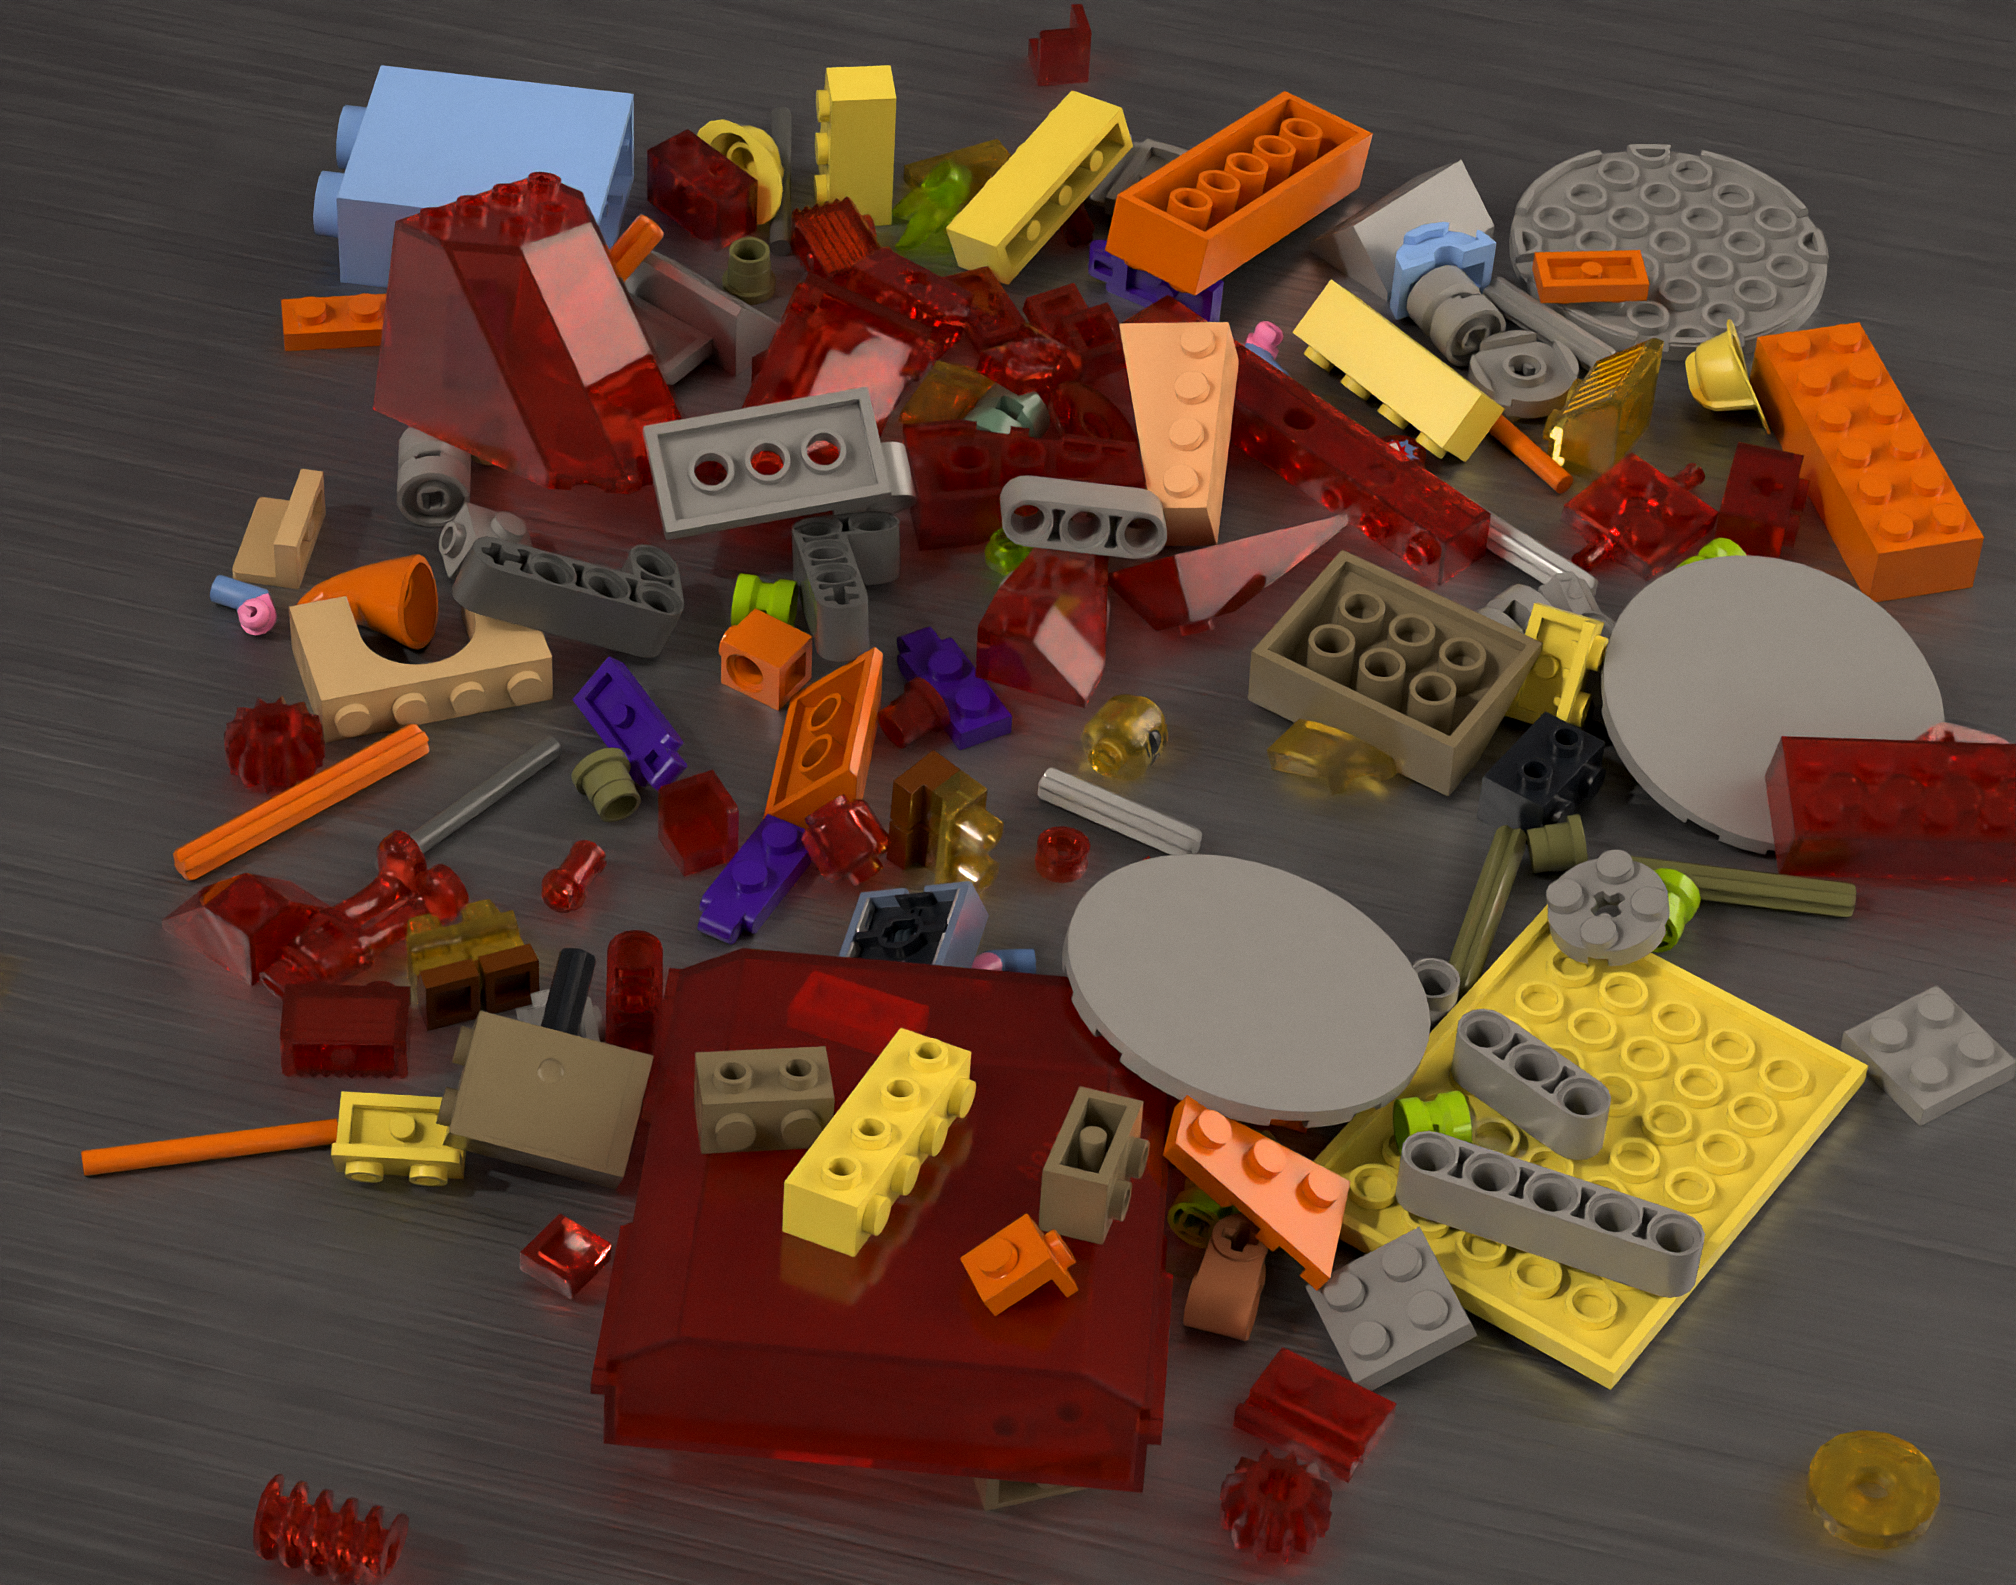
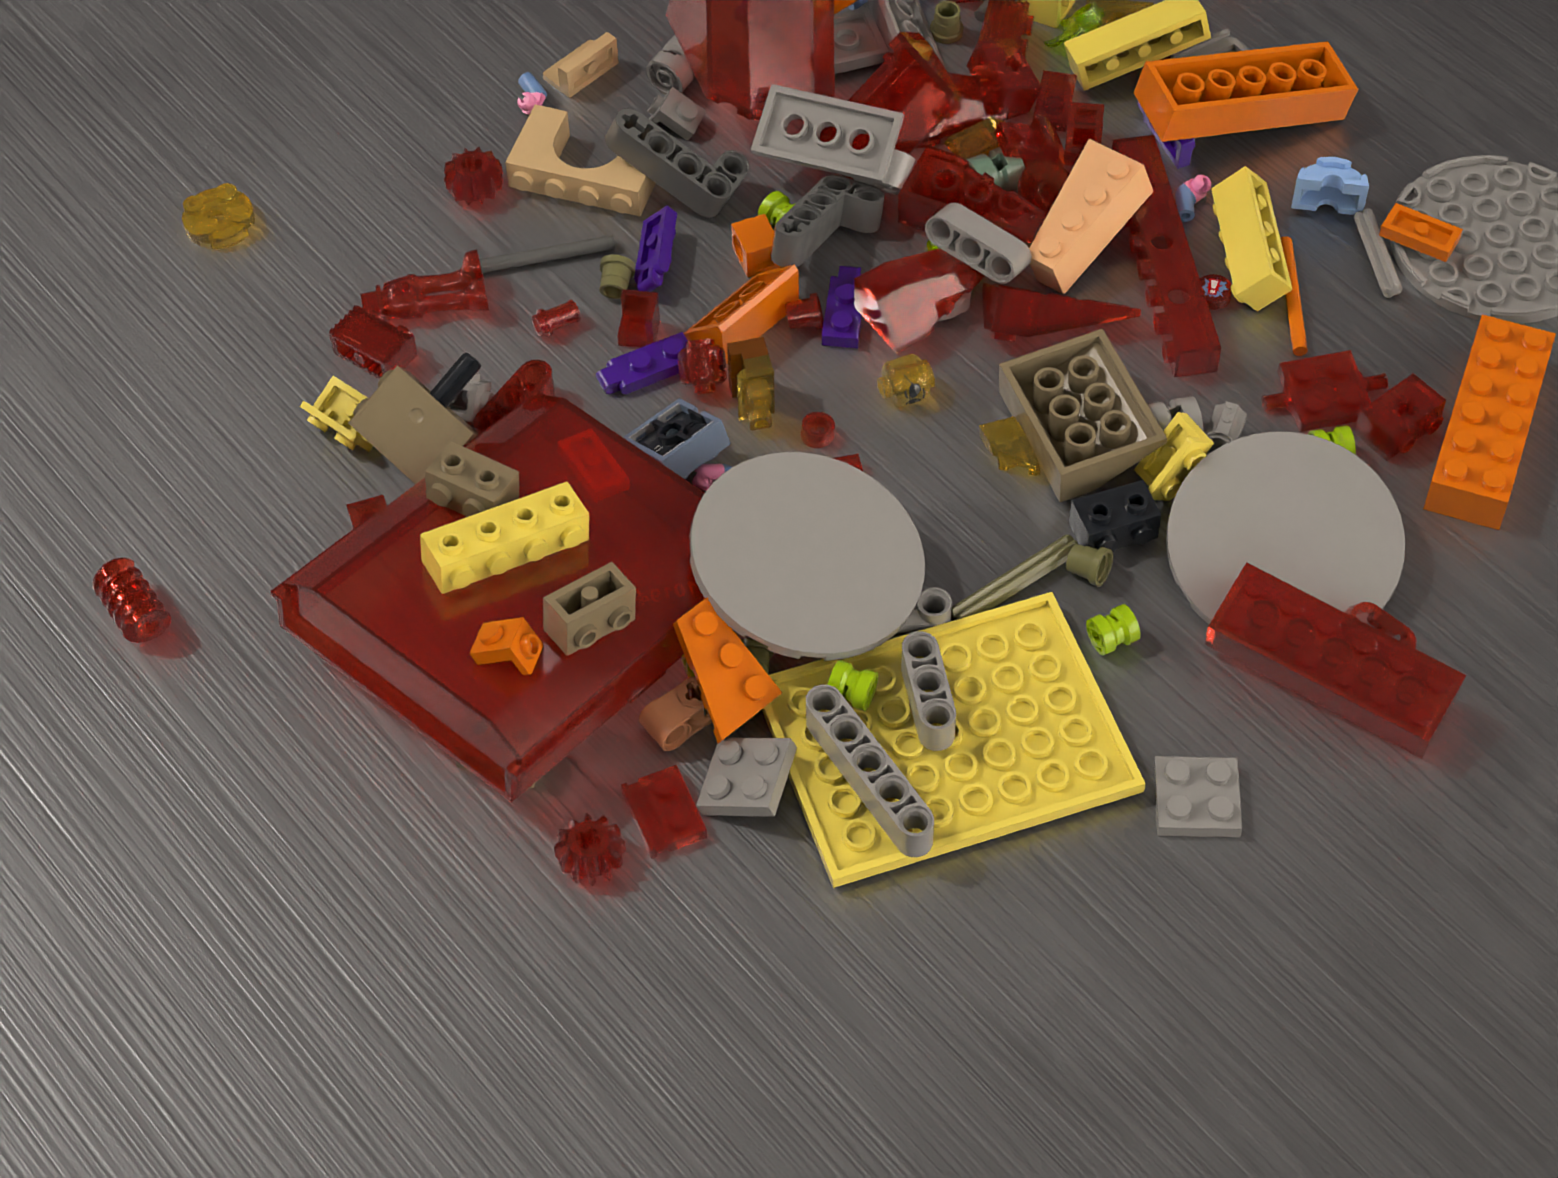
camera: 40 degrees right, 10 degrees up
orange bar [81,1118,338,1176] -> none
clear red slope [162,873,337,986] -> none
orange axle [173,724,430,881] -> none
orange hat [296,554,438,650] -> none
hips [406,899,540,1031] -> none
light grey axle [1037,767,1202,855] -> none
light grey slope [1309,159,1495,301] -> none
light grey wheel [1406,265,1506,366] -> none
light grey axle [1454,502,1599,597] -> none
light grey plate [1468,330,1579,423] -> none
clear yellow slope [1543,338,1664,487] -> none
light grey plate [1546,850,1670,966] -> none
olive axle [1631,855,1856,918] -> none
light yellow piece [1685,319,1770,435] -> none
clear yellow tile [1806,1430,1940,1550] -> none

